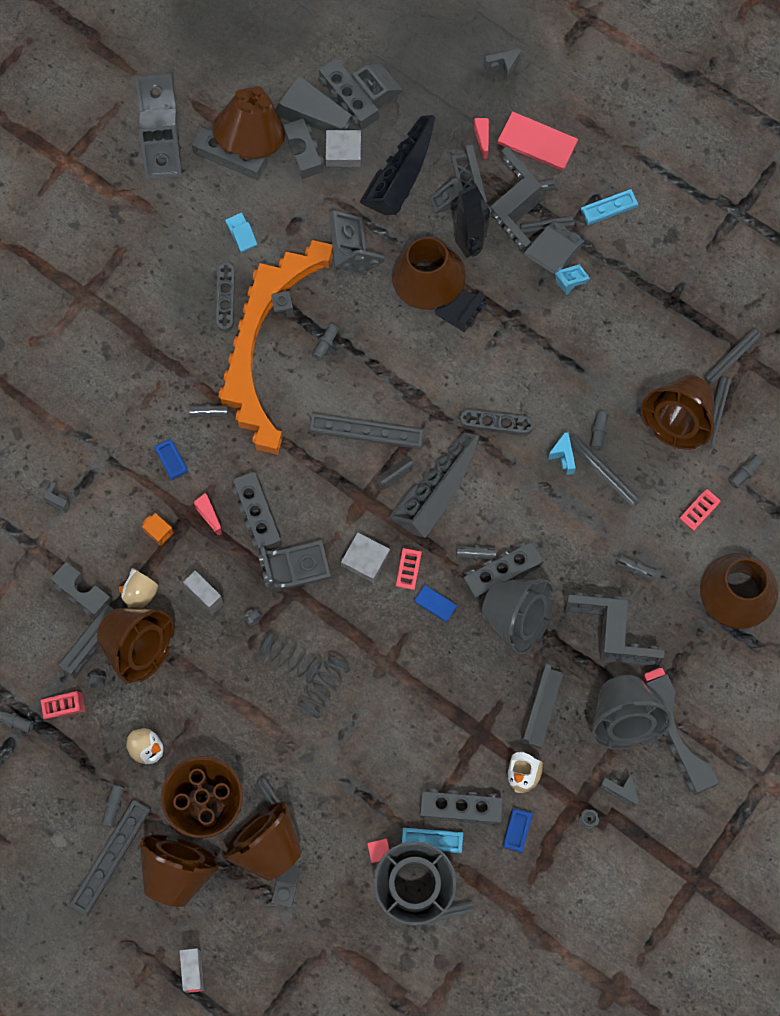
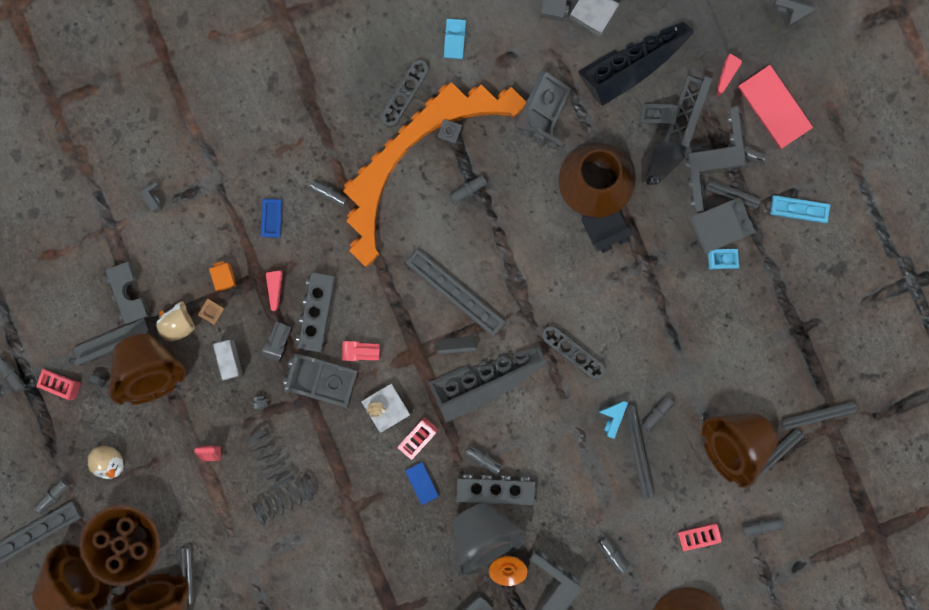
camera: 30 degrees right, 15 degrees up
none -> coral slope [195,445,221,461]
none -> medium nougat plate [198,299,225,325]
none -> dark grey piece [261,321,292,363]
none -> coral piece [342,341,380,361]
none -> tan plate [366,403,386,417]
none -> orange dish [489,556,527,586]

